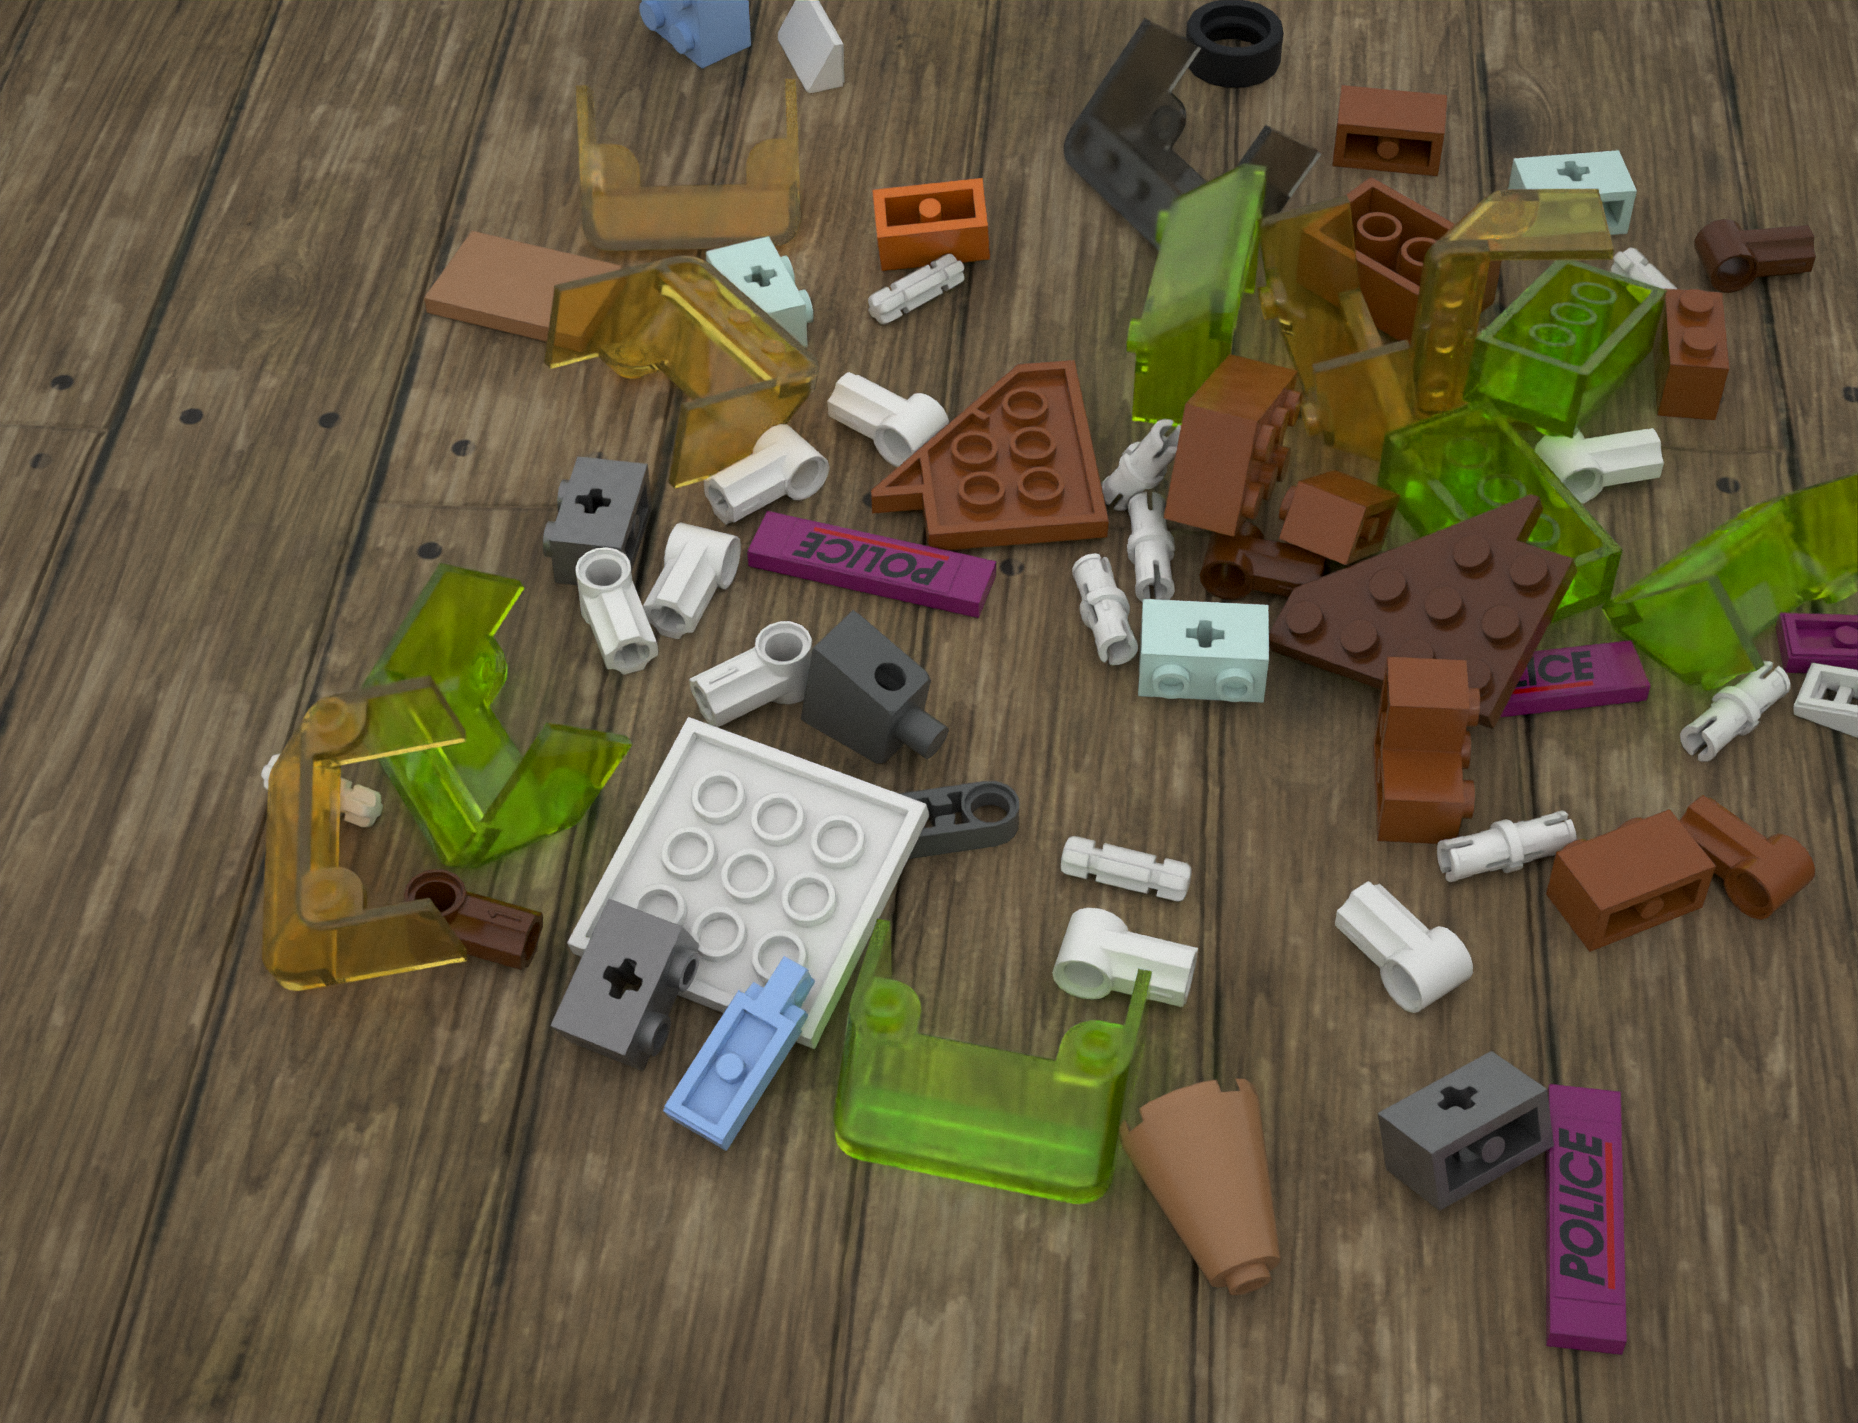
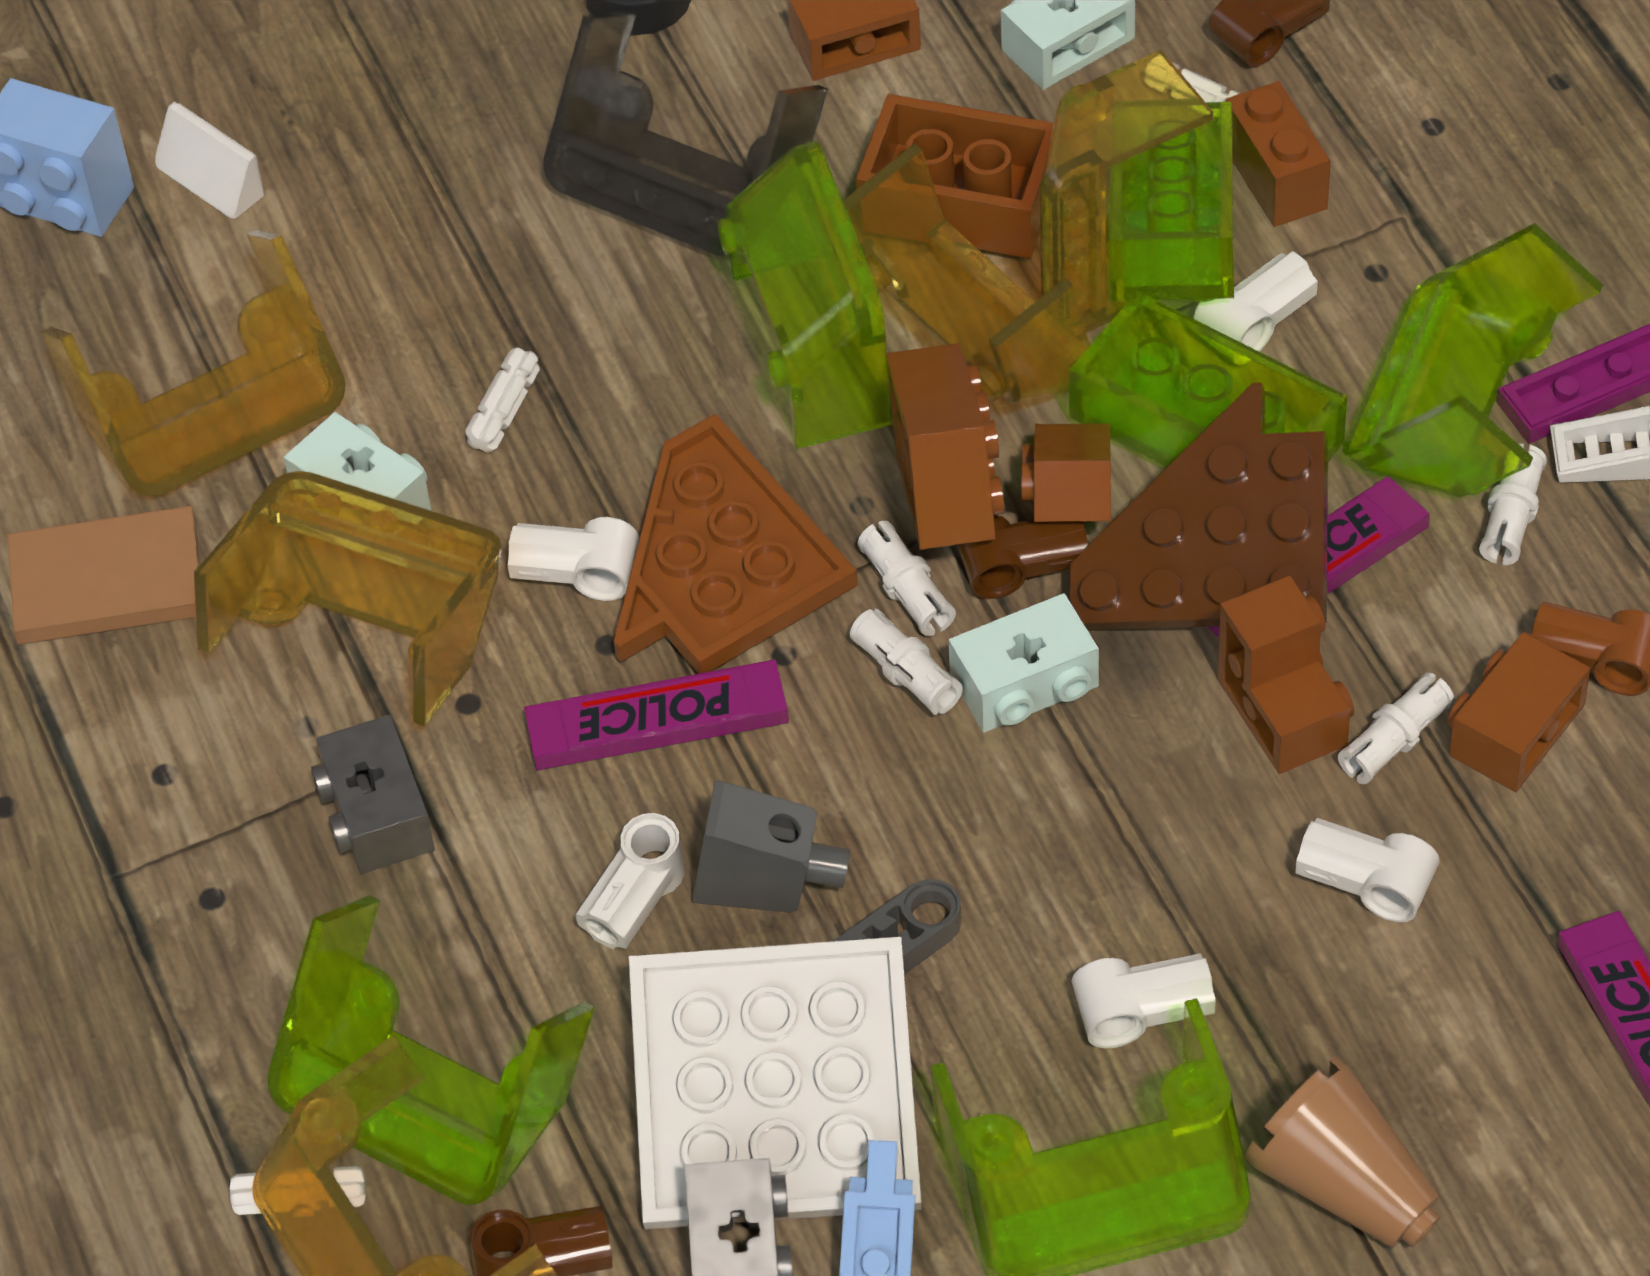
camera: 25 degrees left, 5 degrees up
white piece [576,547,658,675] -> none
white piece [643,522,741,639] -> none
white piece [703,424,830,525] -> none
orange brick [872,178,990,271] -> none
white axle [1061,836,1192,902] -> none
white pin [1101,419,1181,511] -> none
flat silver brick [1378,1051,1554,1211] -> none

